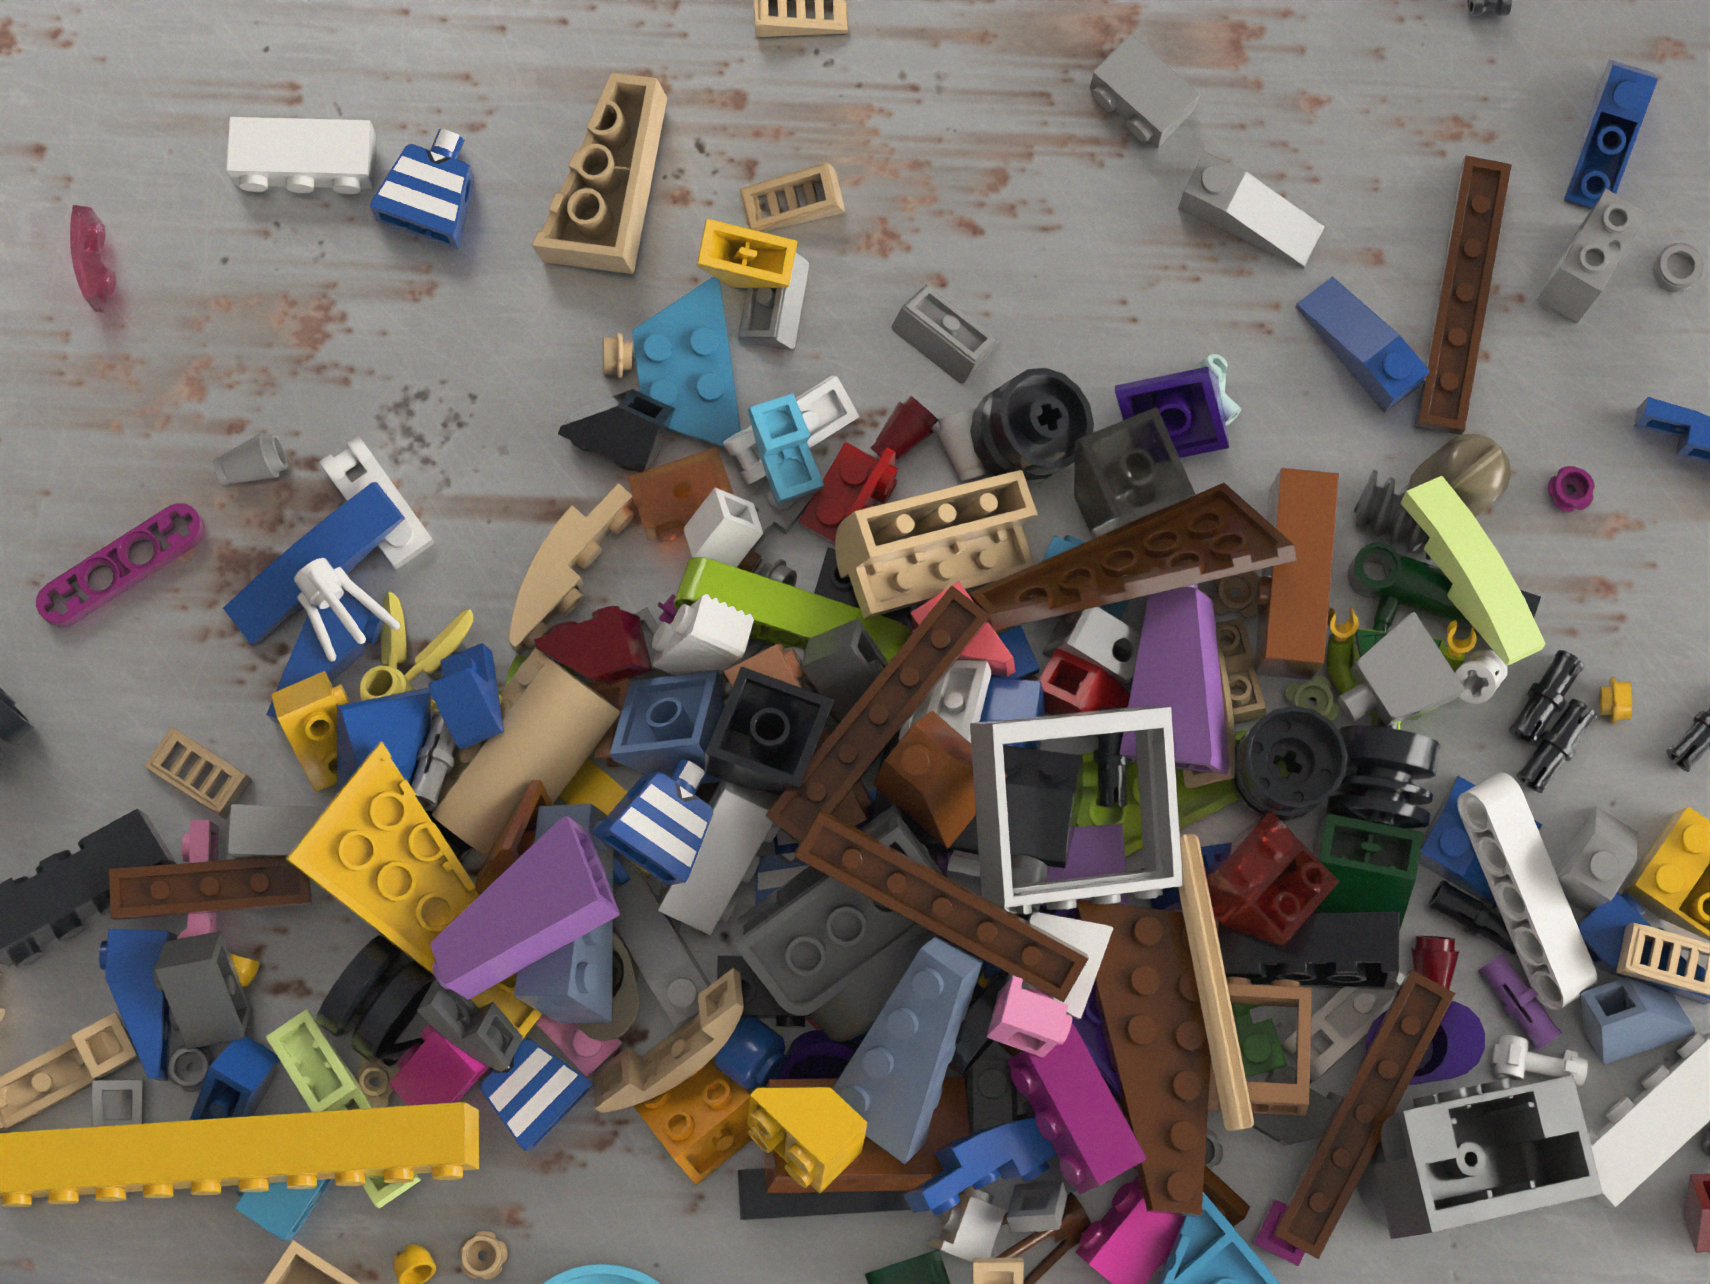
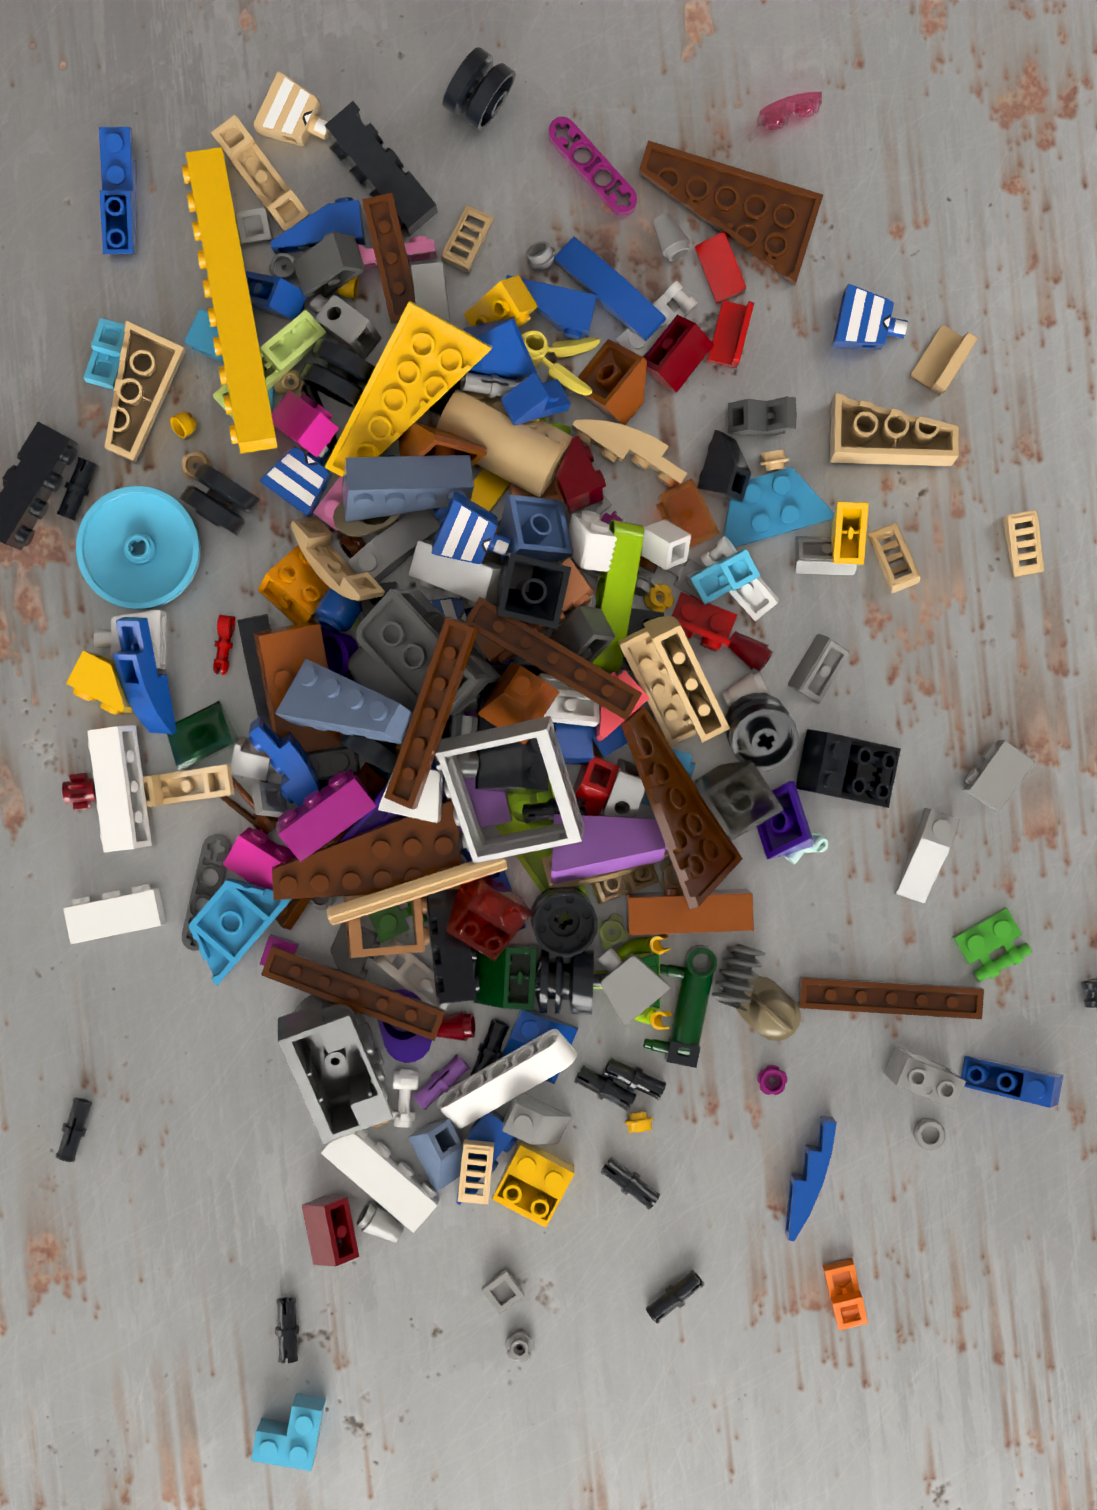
camera: 85 degrees right, 10 degrees up
white brick [226,117,377,194] -> none
white plant [294,558,400,662] -> none
dark grey slope [417,979,523,1072] -> none
medium lavender slope [430,816,620,1000] -> none
yellow slope [747,1087,868,1194] -> none
bright pink brick [987,976,1072,1058] -> none
blue slope [1295,276,1430,414] -> none
yellowish green slope [1400,476,1545,666] -> none
white bush [1455,648,1507,704] -> none
none -> black wheel [179,462,260,536]
none -> red piece [213,615,236,675]
none -> light grey torso [309,294,382,359]
none -> reddish brown plate [339,535,366,558]
none -> light grey plate [526,241,556,270]
none -> dark orange slope [578,339,647,425]
none -> reddish brown wing [639,140,823,285]
none -> dark red brick [644,314,714,393]
none -> yellow plate [644,583,674,612]
none -> red slope [694,232,746,304]
none -> red panel [707,300,755,369]
none -> dark grey brick [728,396,797,436]
none -> black slope [796,729,901,808]
none -> tan panel [910,325,978,396]
none -> bright green plate [952,907,1032,983]

